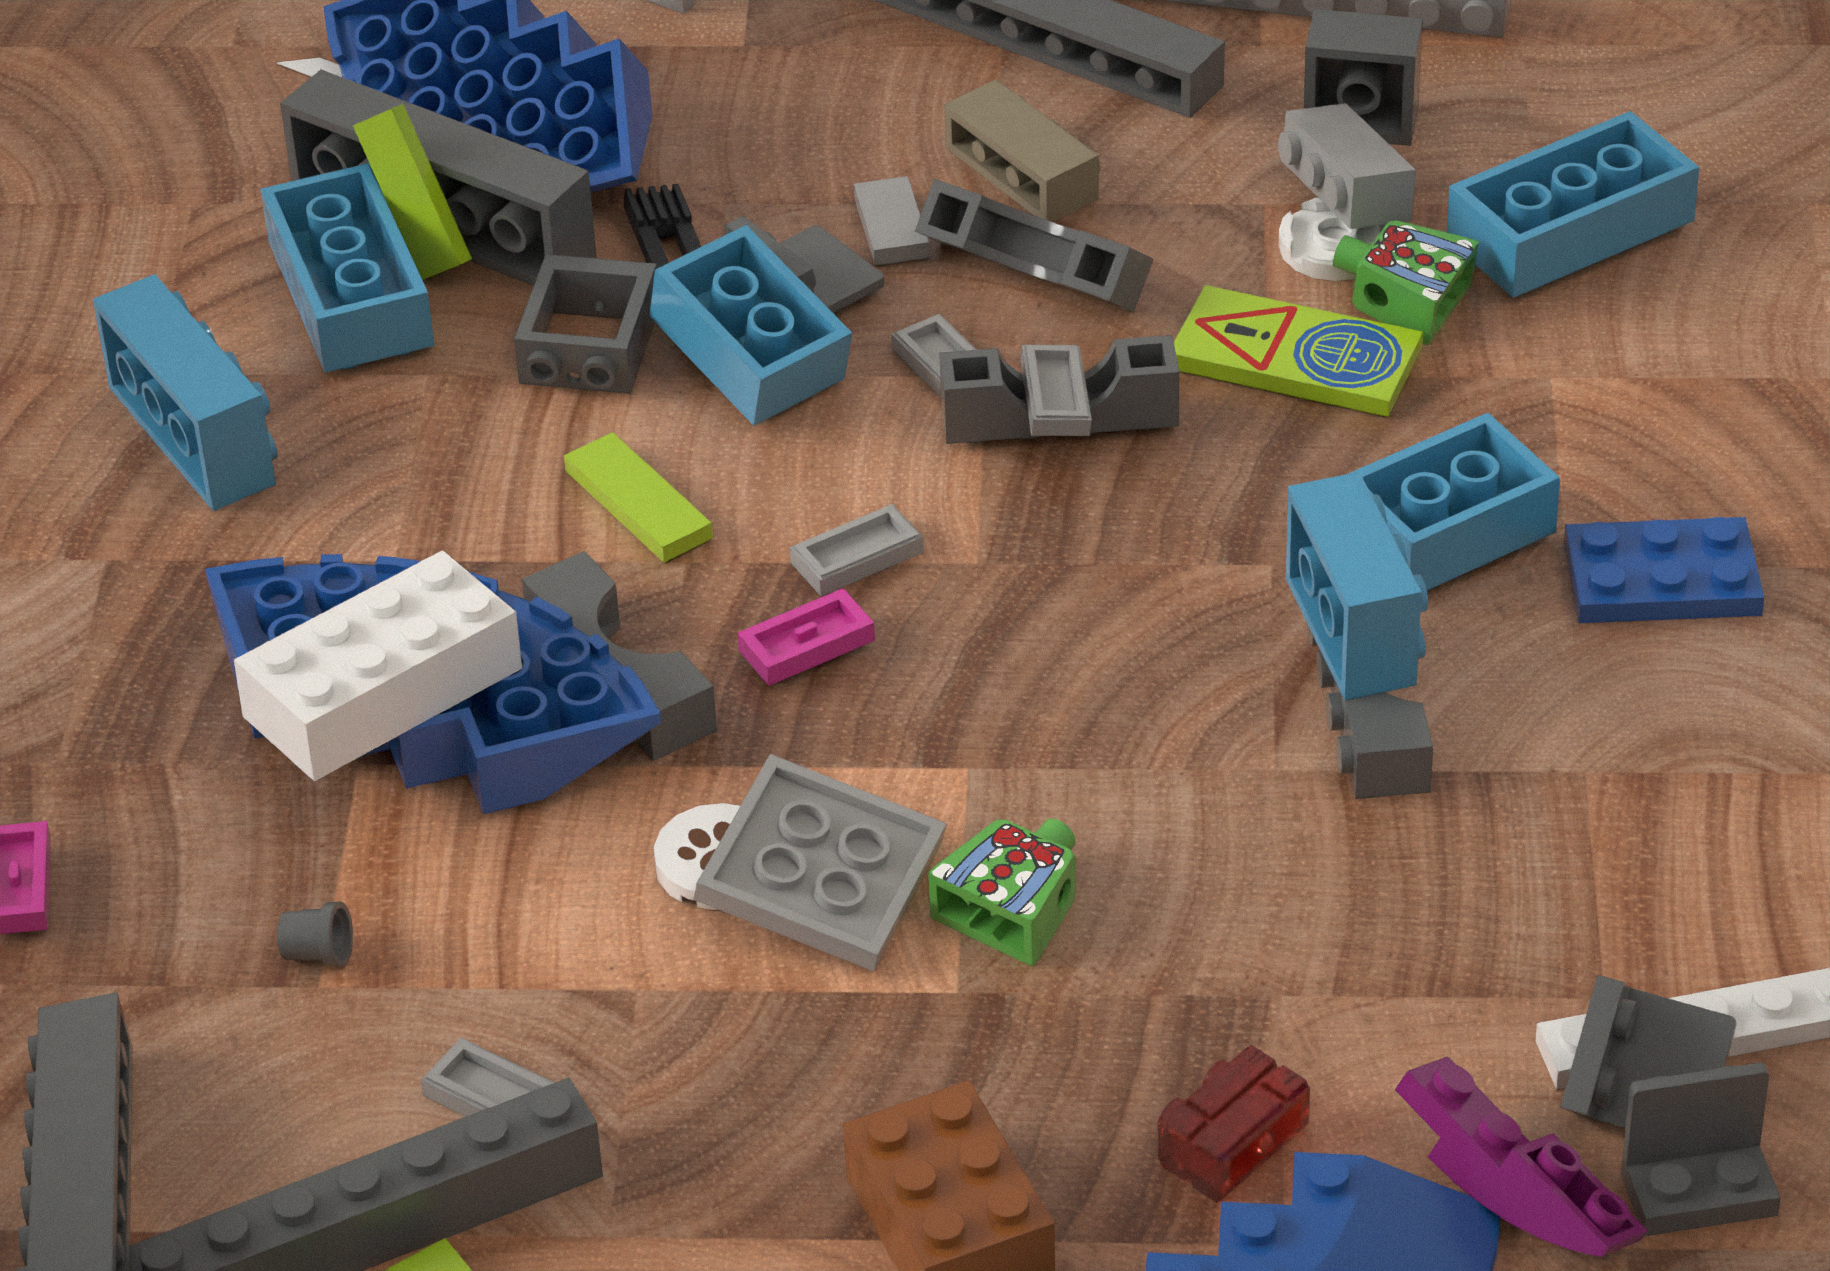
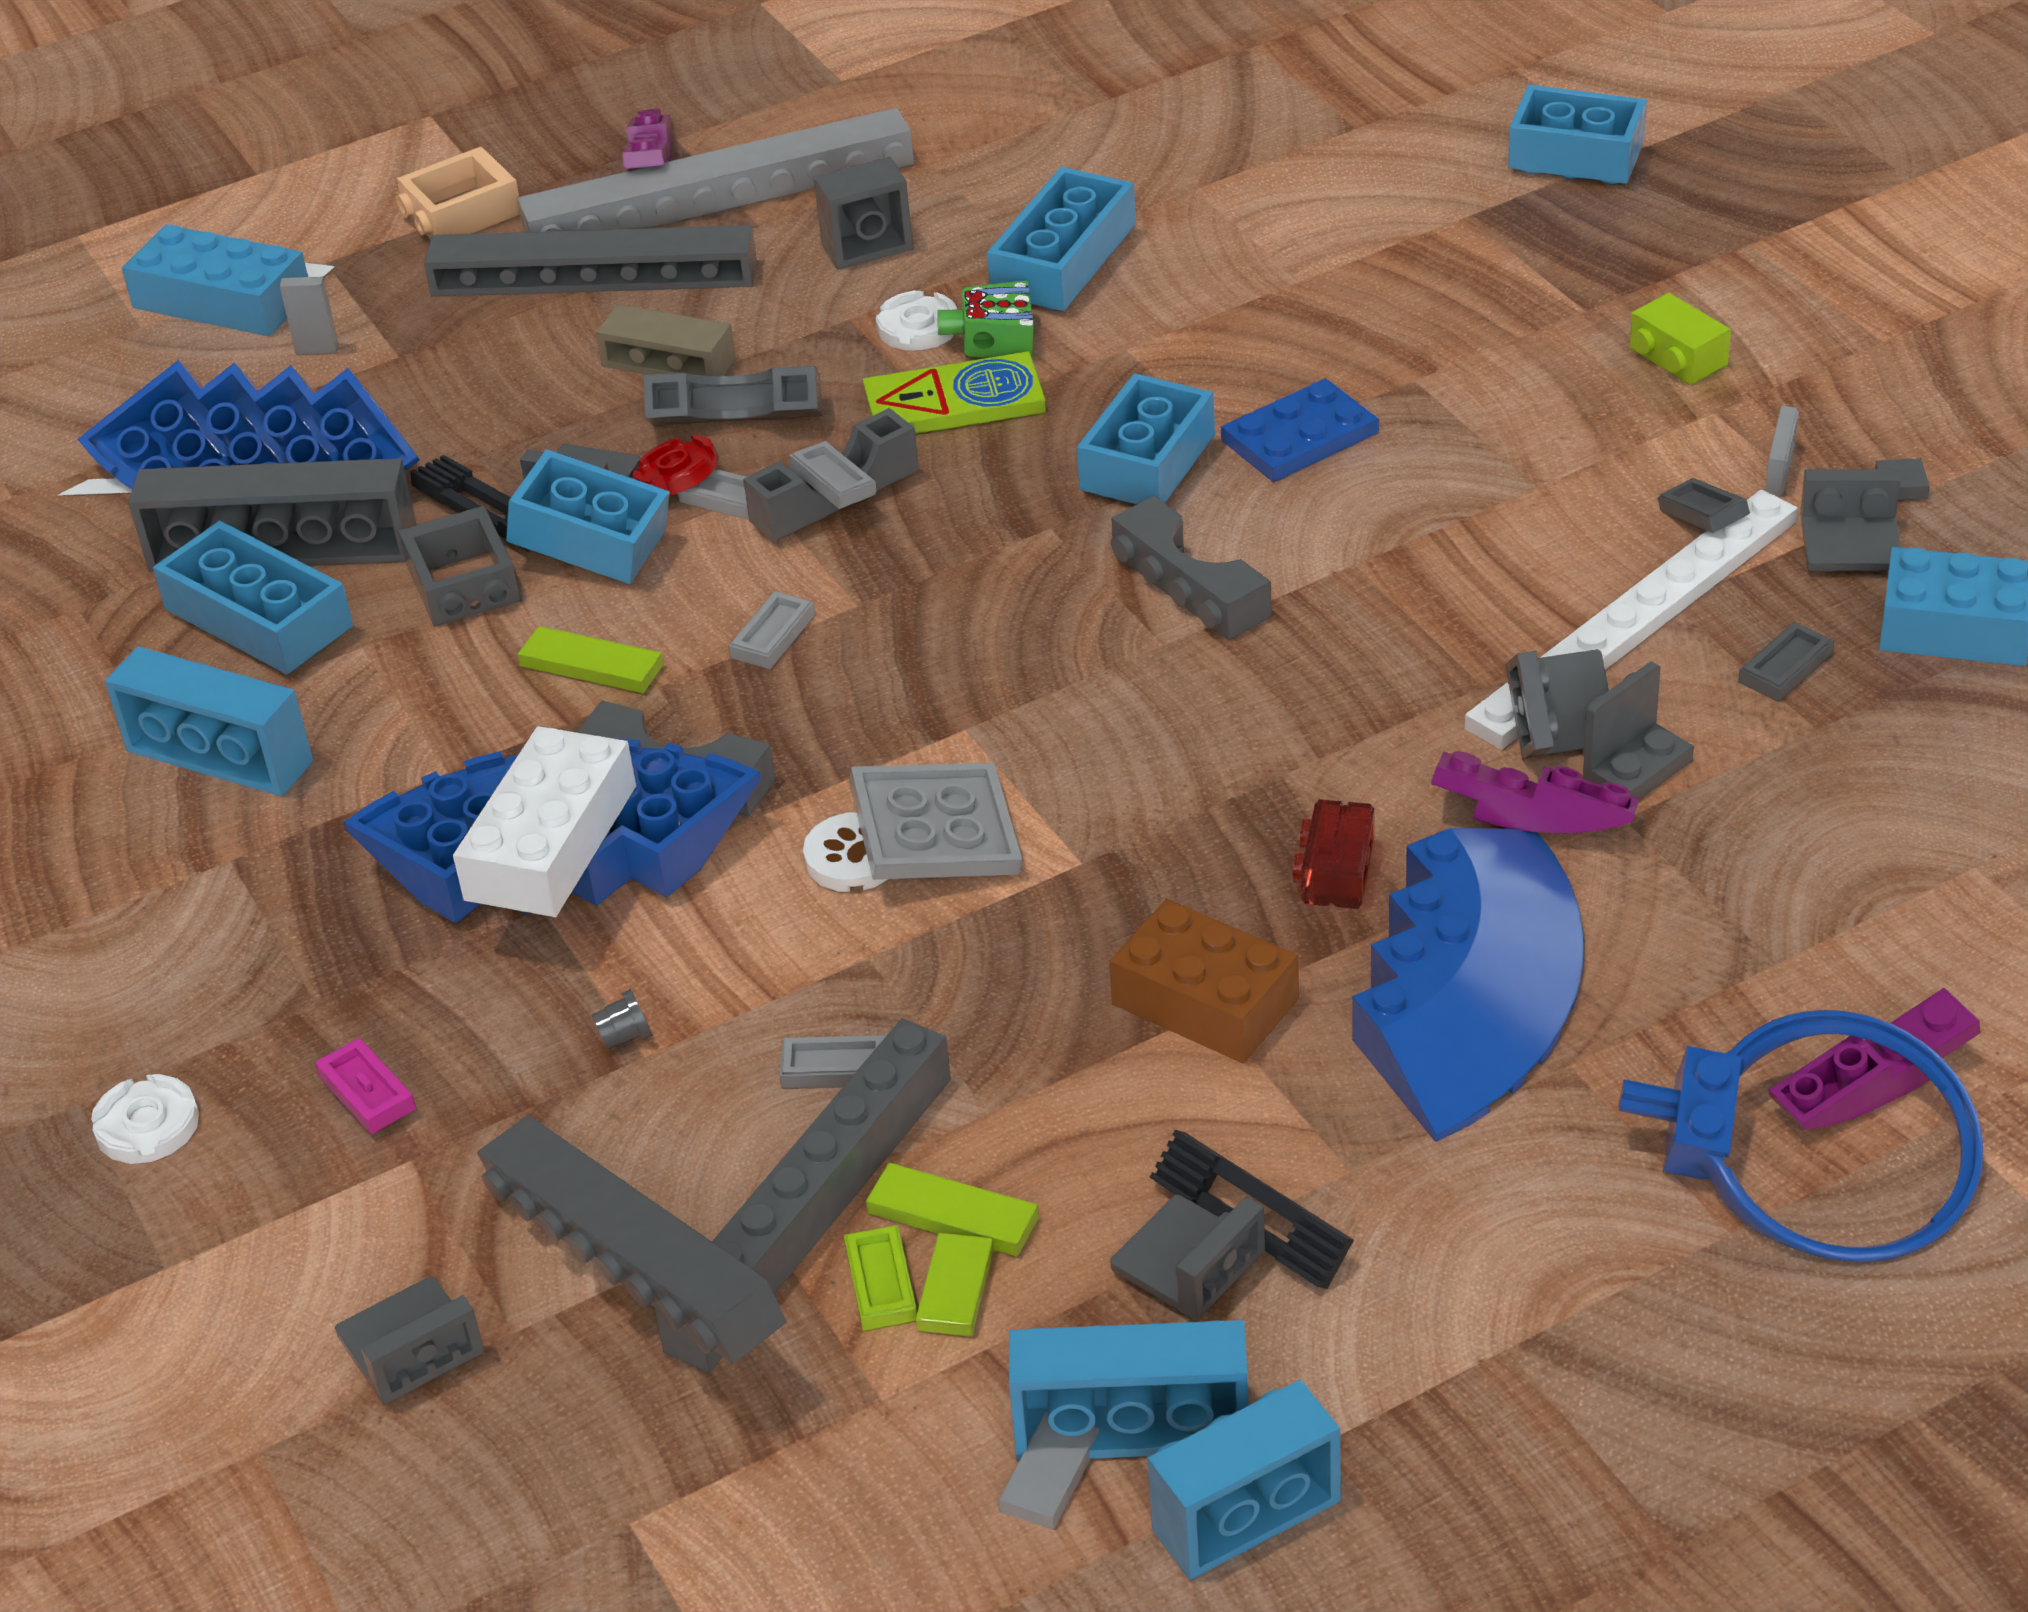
camera: 30 degrees left, 0 degrees up
lime tile [353,104,472,280] -> none
dark pink plate [737,588,875,686] -> none
light grey tile [854,176,930,266] -> none
bright green torso [928,818,1076,967] -> none
light grey brick [1278,103,1416,229] -> none
dark azure brick [1286,472,1428,700] -> none
none -> red tile [632,435,719,496]

